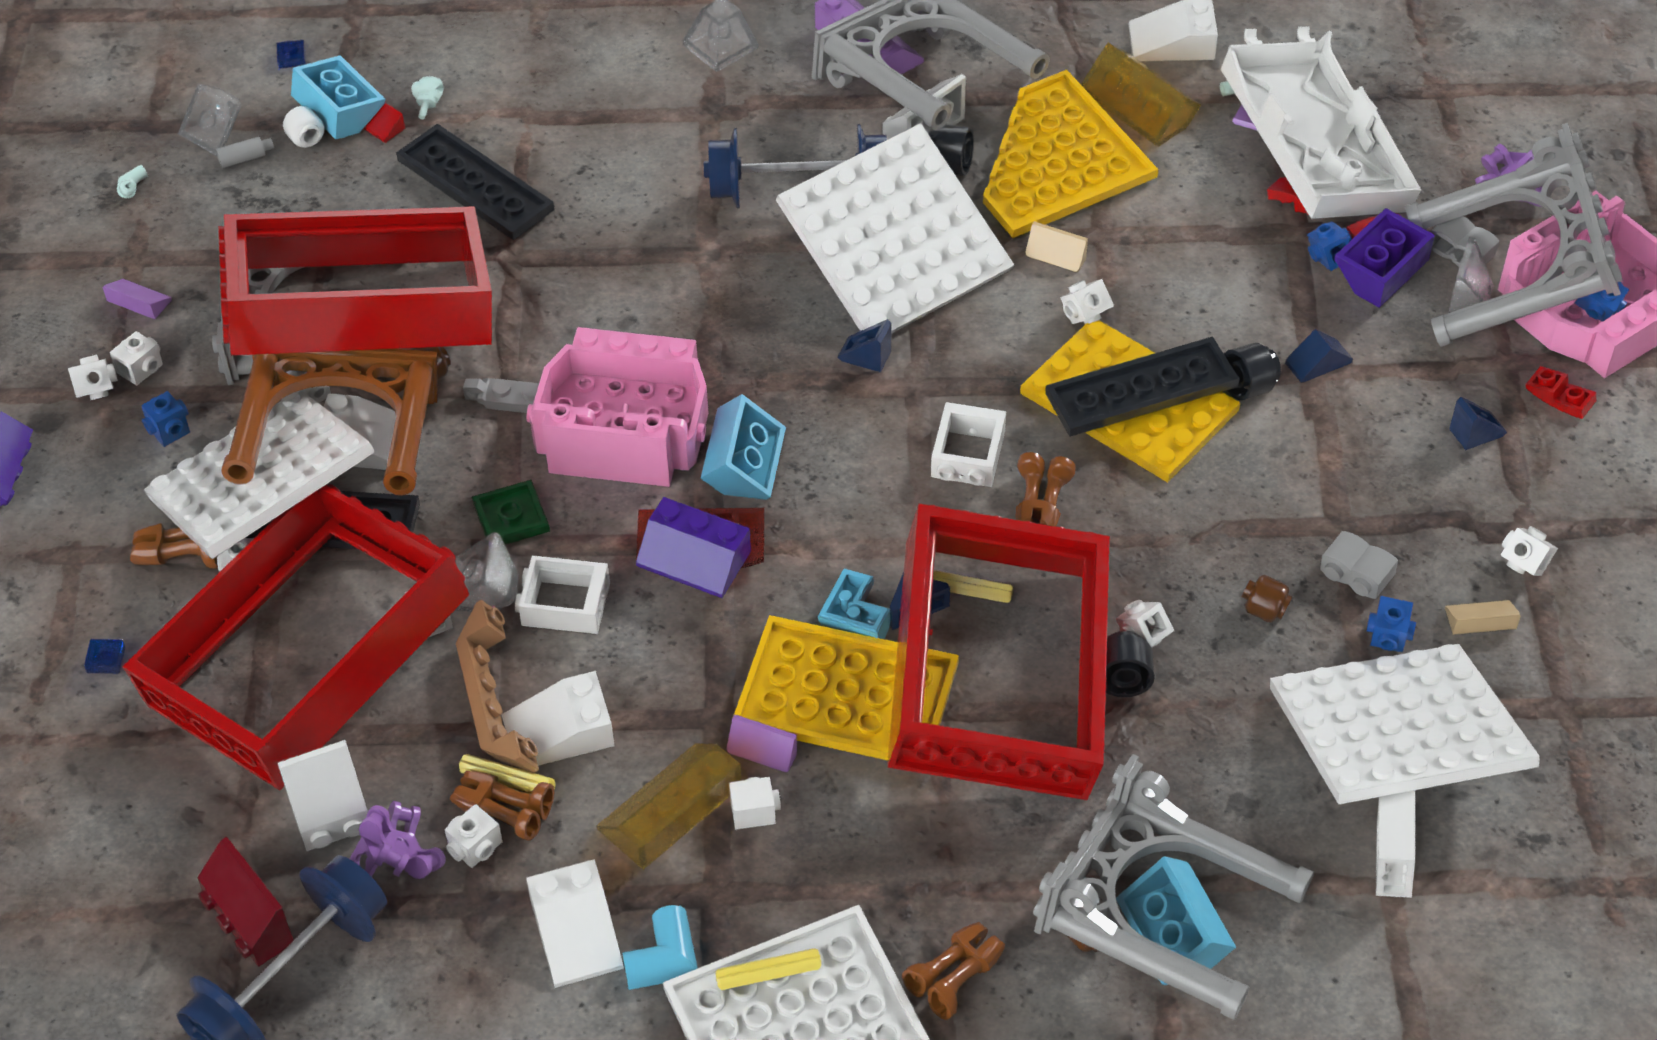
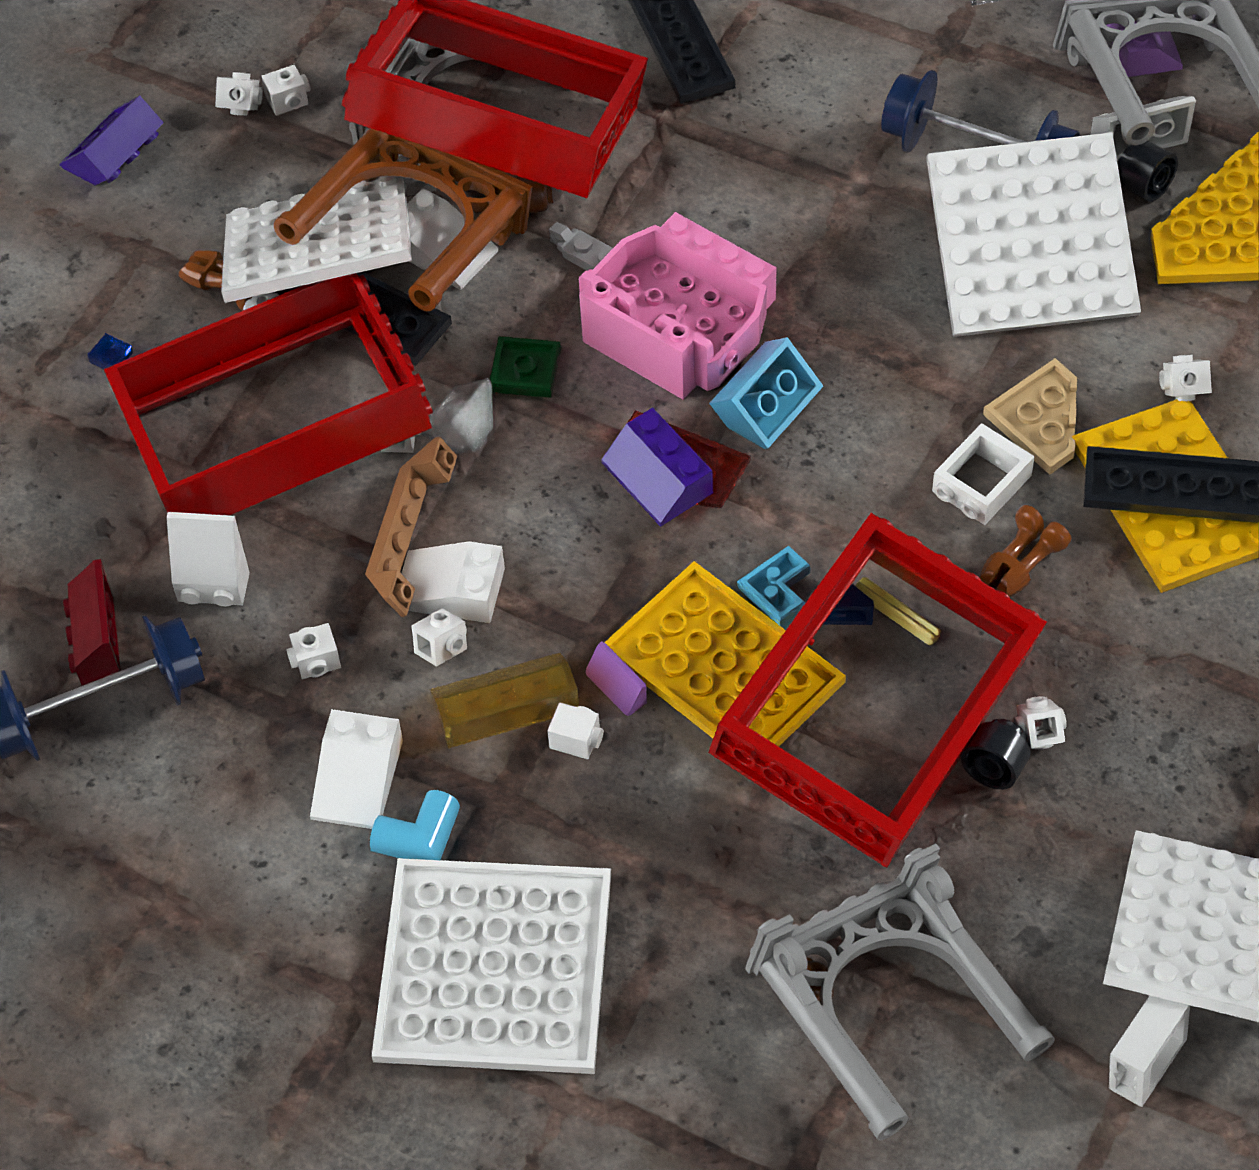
camera: 30 degrees right, 5 degrees up
medium lavender slope [103,279,172,319] -> none
blue brick [141,391,191,447] -> none
medium lavender piece [350,801,446,879] -> none
dark orange piece [450,770,554,841] -> none
light yellow axle [459,754,556,793] -> none
white window [515,556,610,634] -> none
light yellow axle [715,948,821,990] -> none
dark blue slope [837,319,892,372] -> none
dark orange piece [902,922,1005,1020] -> none
tan slope [1026,221,1088,272] -> none
medium azure slope [1116,856,1236,985] -> none
reddish brown head [1241,575,1292,623] -> none
none -> white brick [412,608,467,666]
none -> tan plate [983,358,1077,475]

